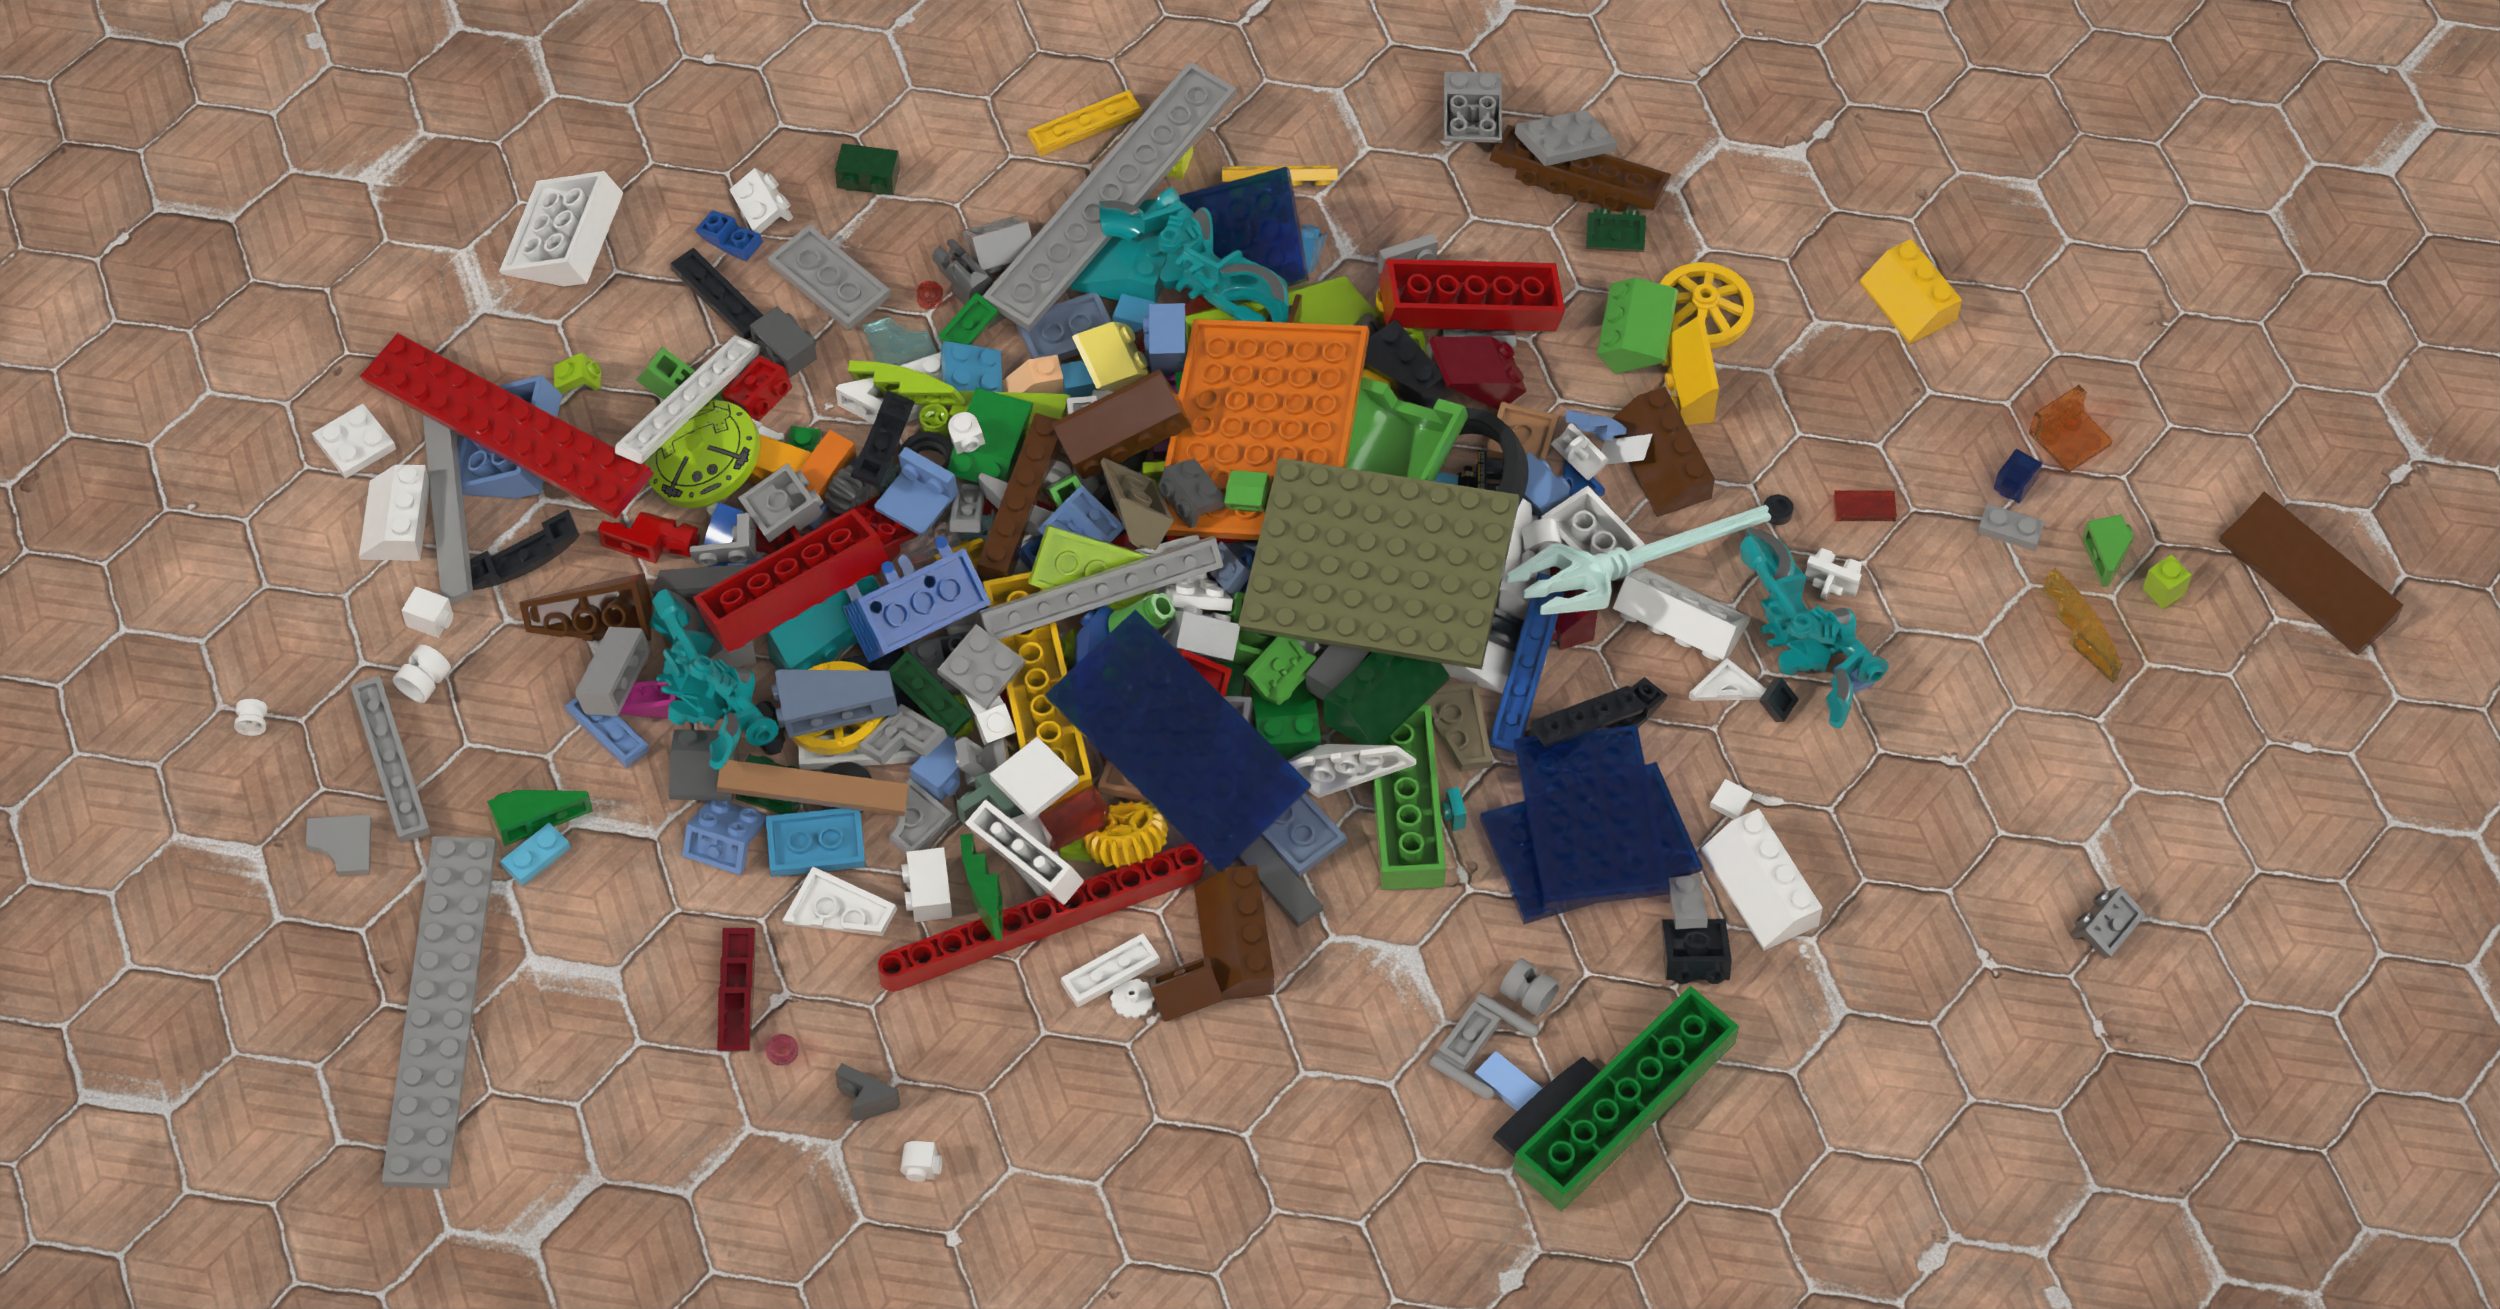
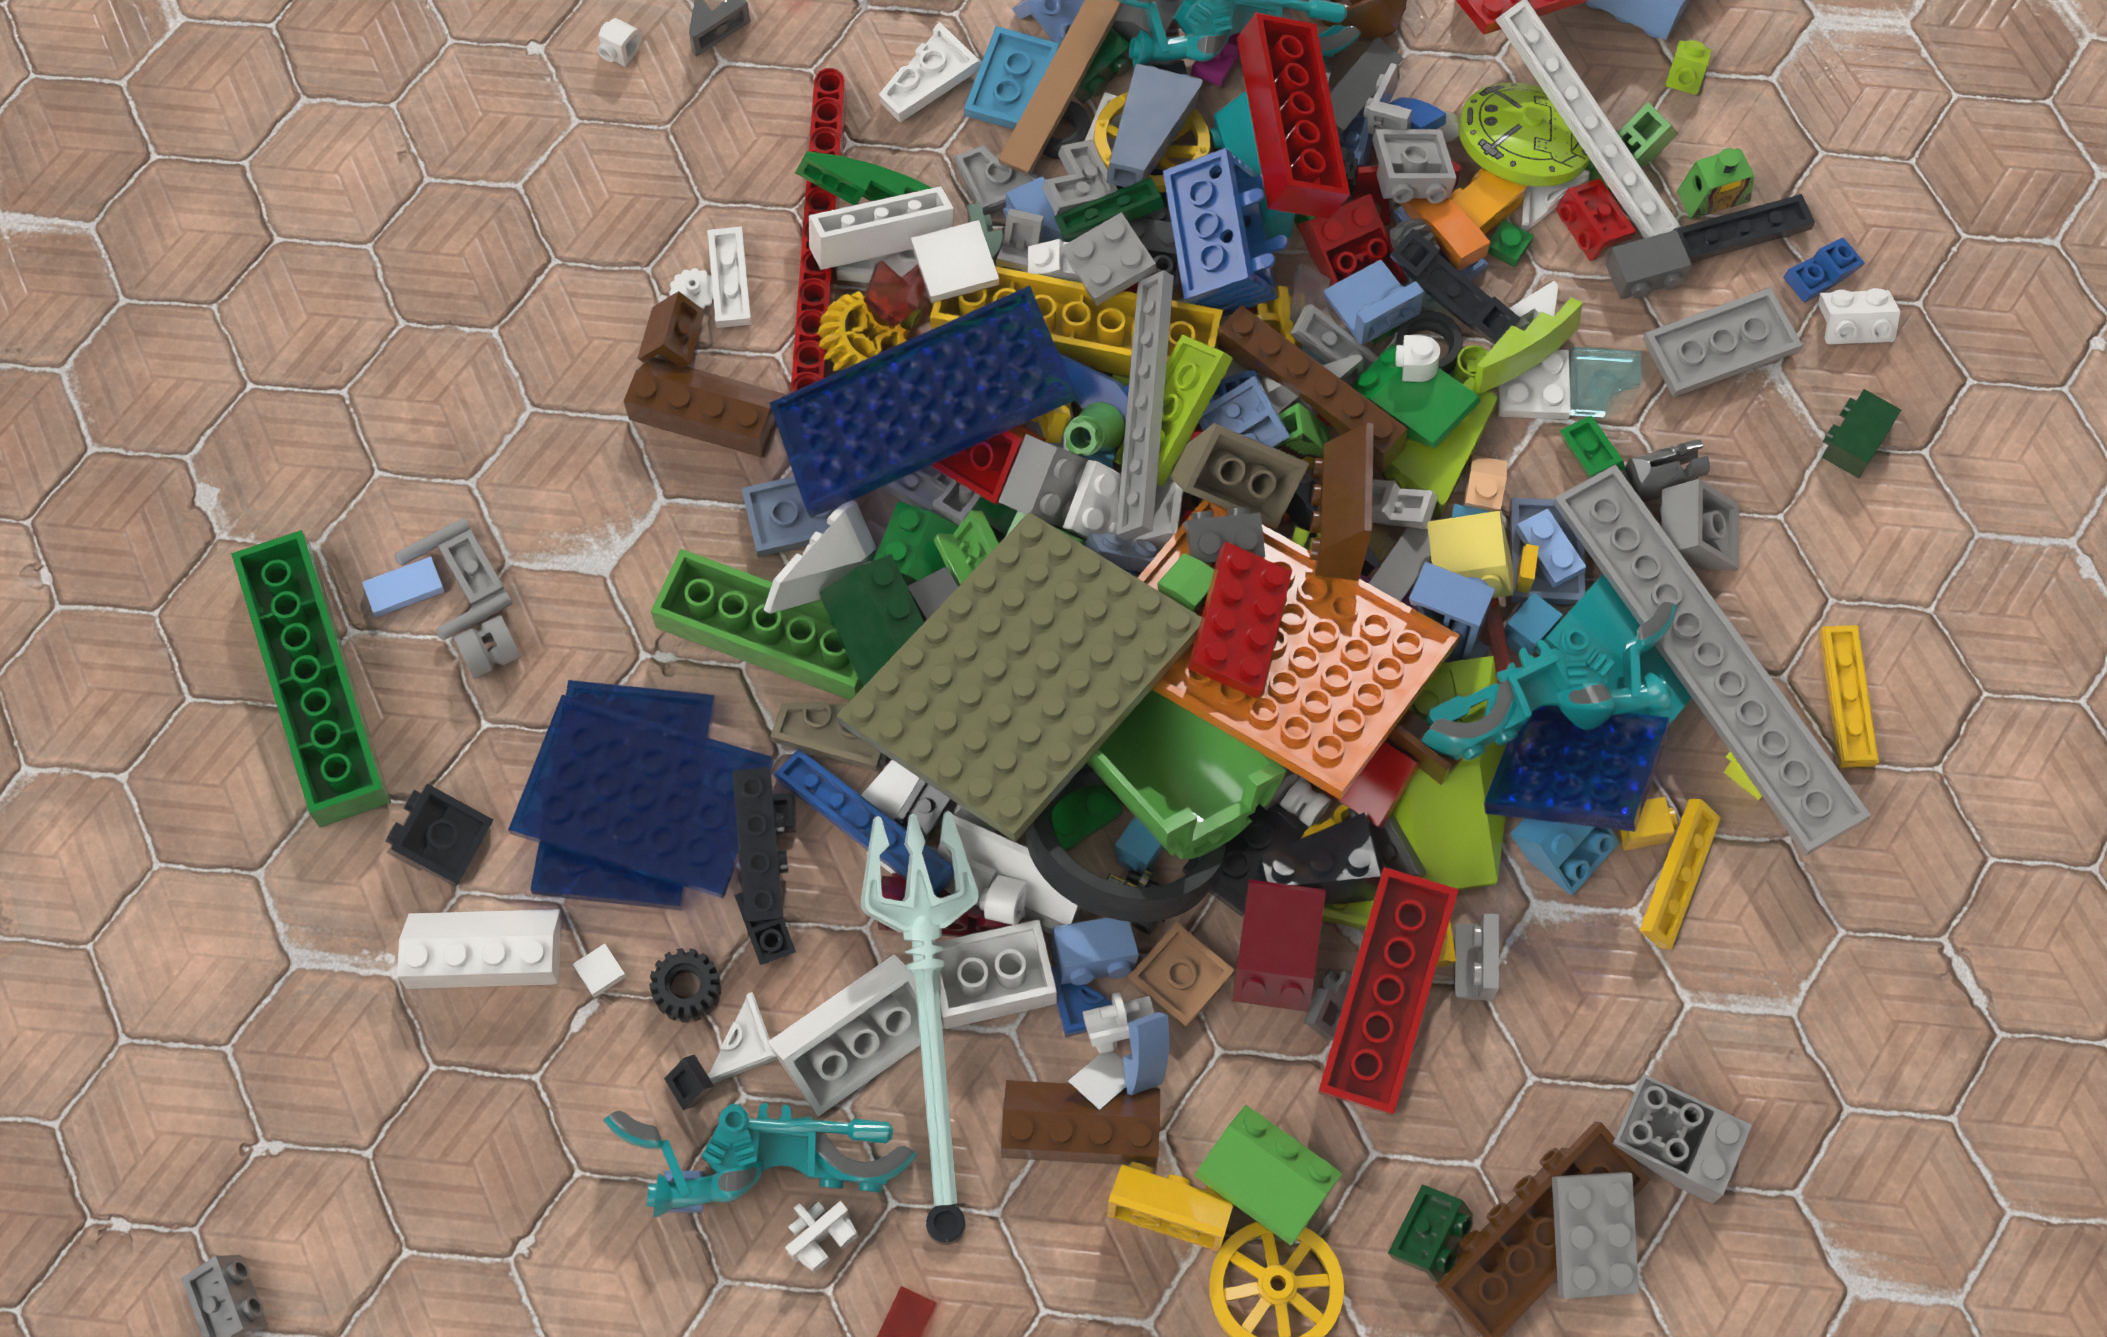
camera: 115 degrees right, 10 degrees up
white slope [499,171,623,286] -> none
red plate [597,512,700,564] -> none
white brick [901,847,952,922] -> none
clear red bush [917,281,943,310] -> none
dark azure plate [941,341,1003,392] -> none
dark grey tile [1220,818,1323,928] -> none
teal plate [1441,787,1466,831] -> none
black slope [1492,1056,1601,1157] -> none
light grey plate [1667,875,1708,929] -> none
none -> black tyre [649,948,722,1023]
none -> red plate [1188,541,1292,698]
none -> light blue plate [1515,509,1586,588]
none -> yellow tile [1515,544,1539,593]
none -> bright green torso [1677,148,1754,220]

